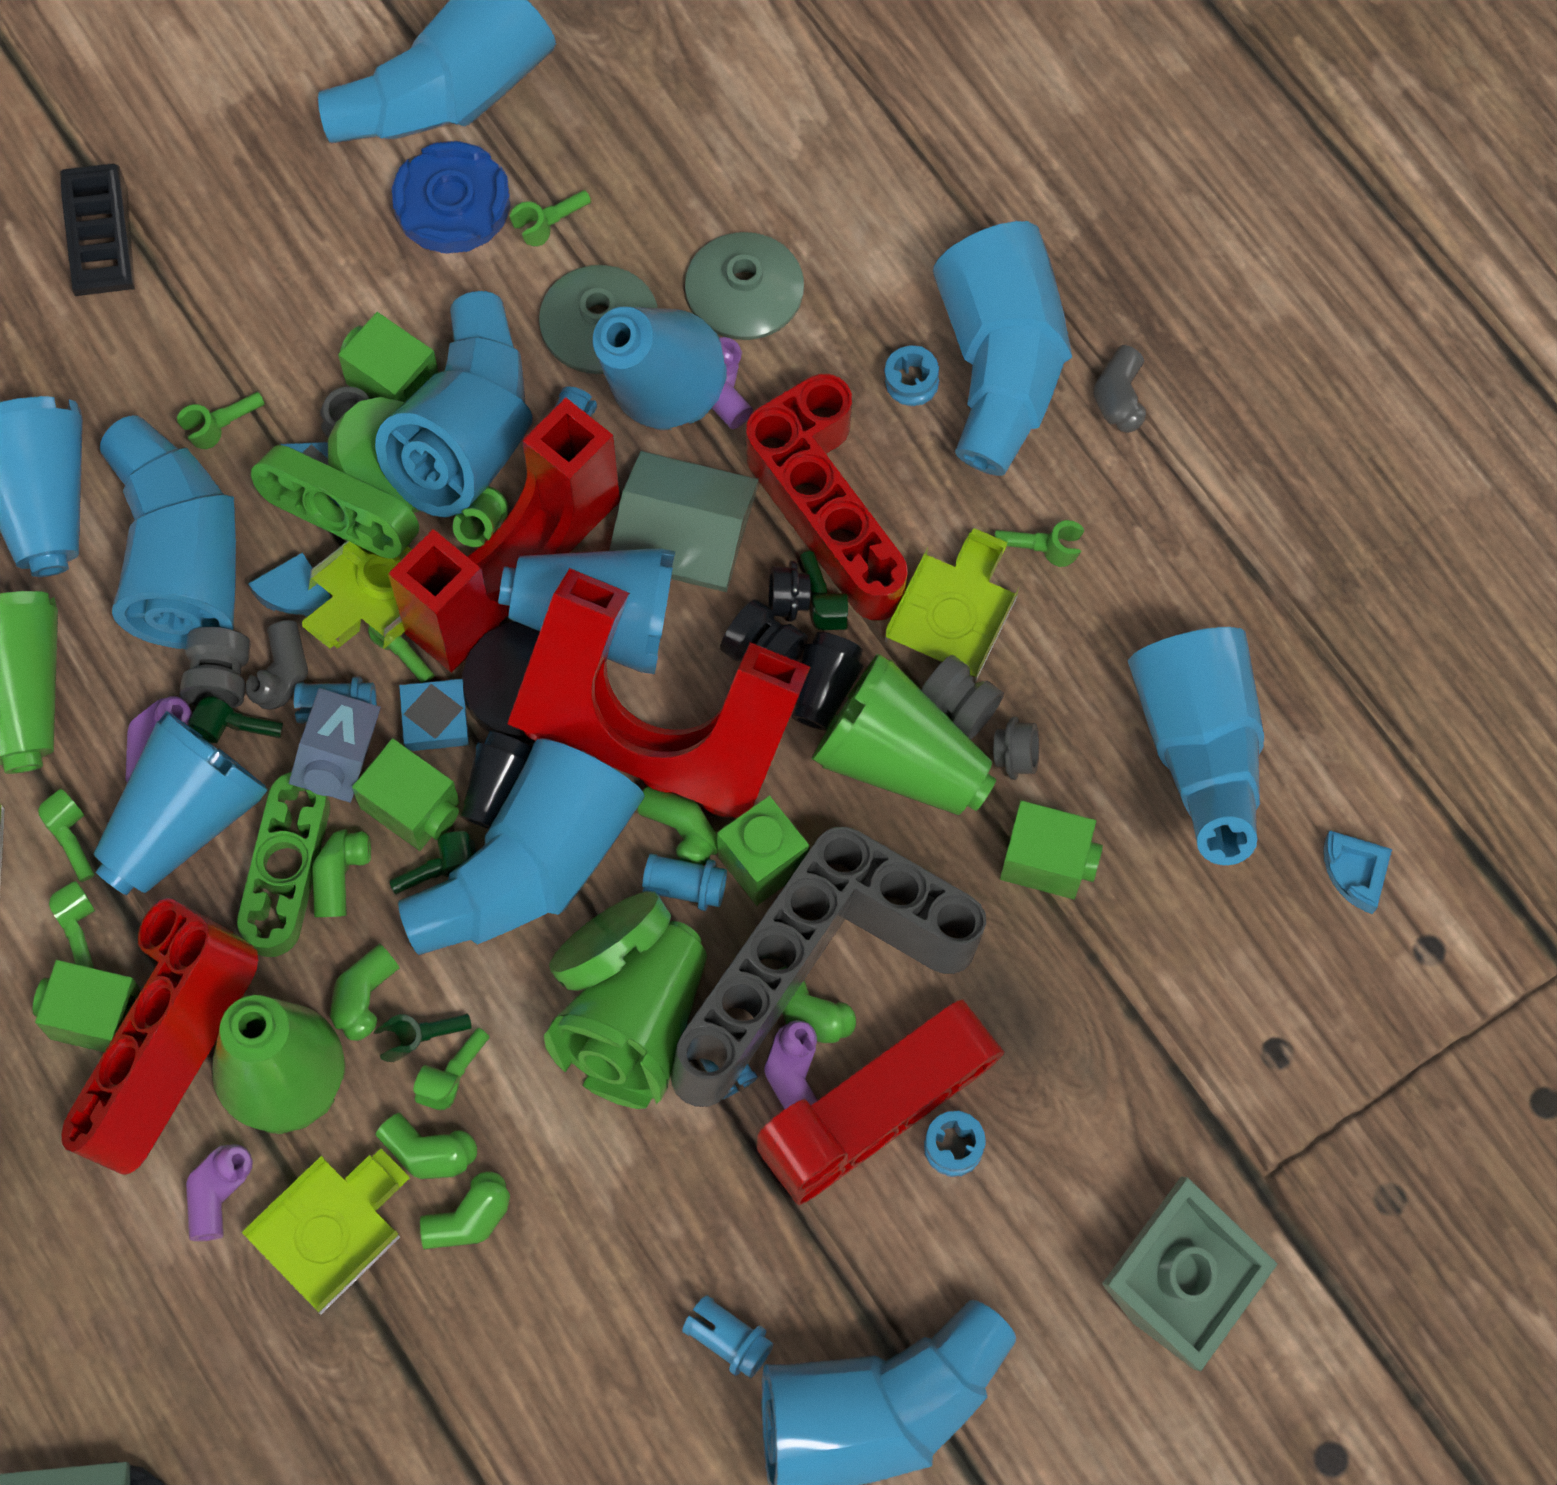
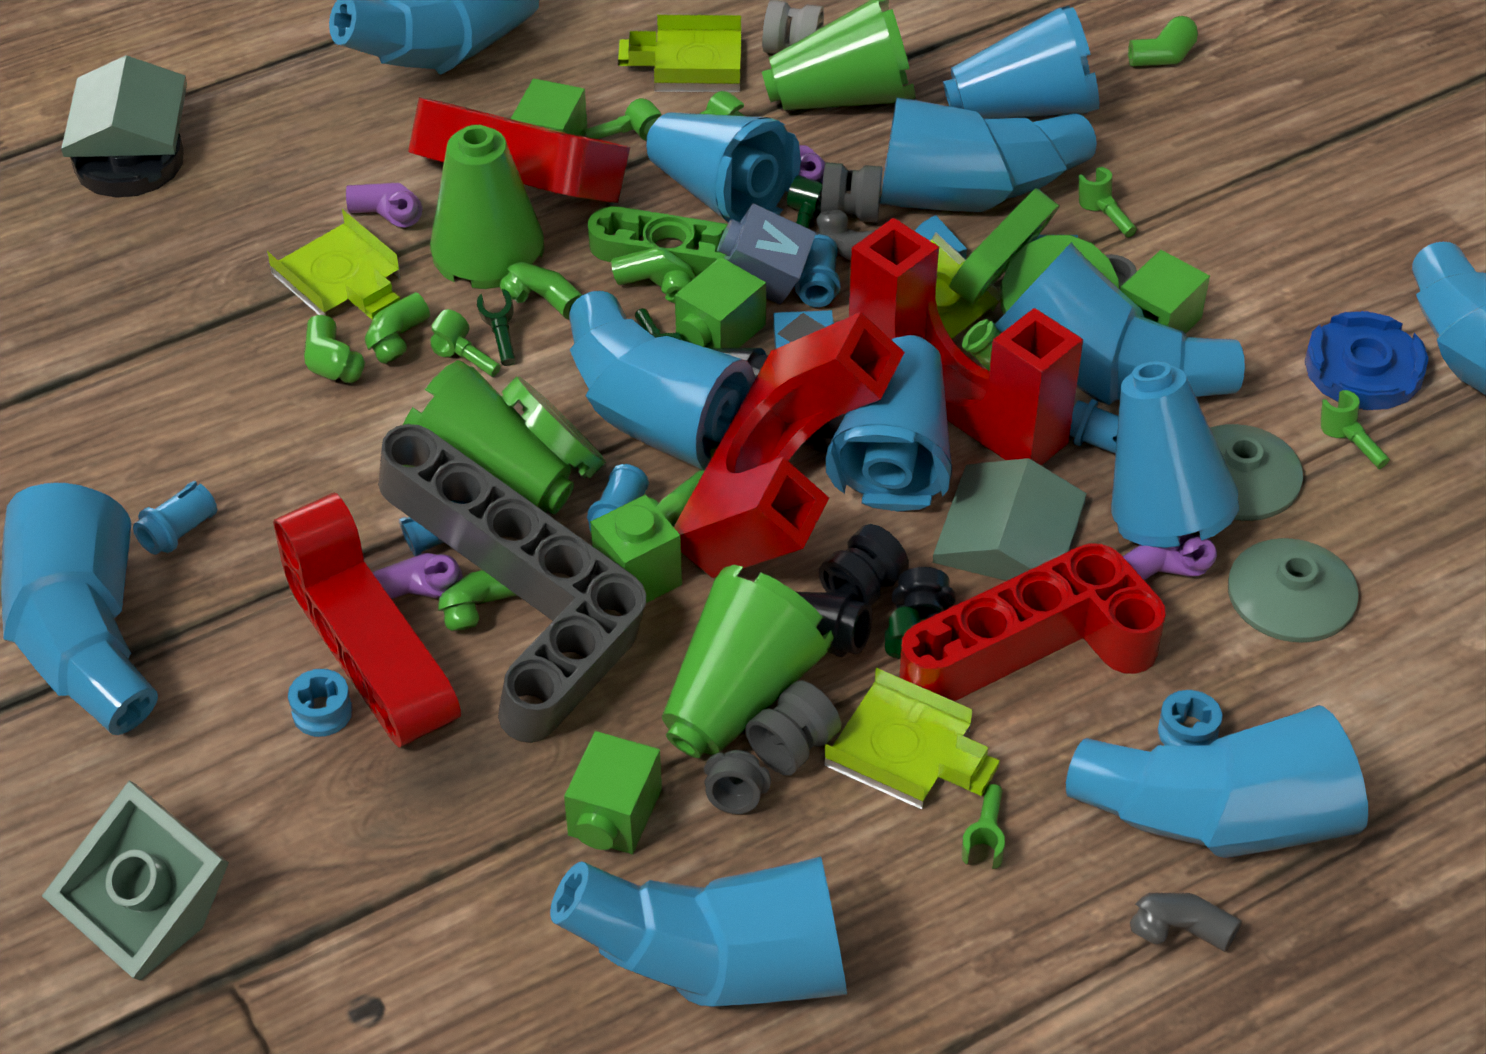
camera: 95 degrees right, 20 degrees down
black slope [60,164,135,296] -> none

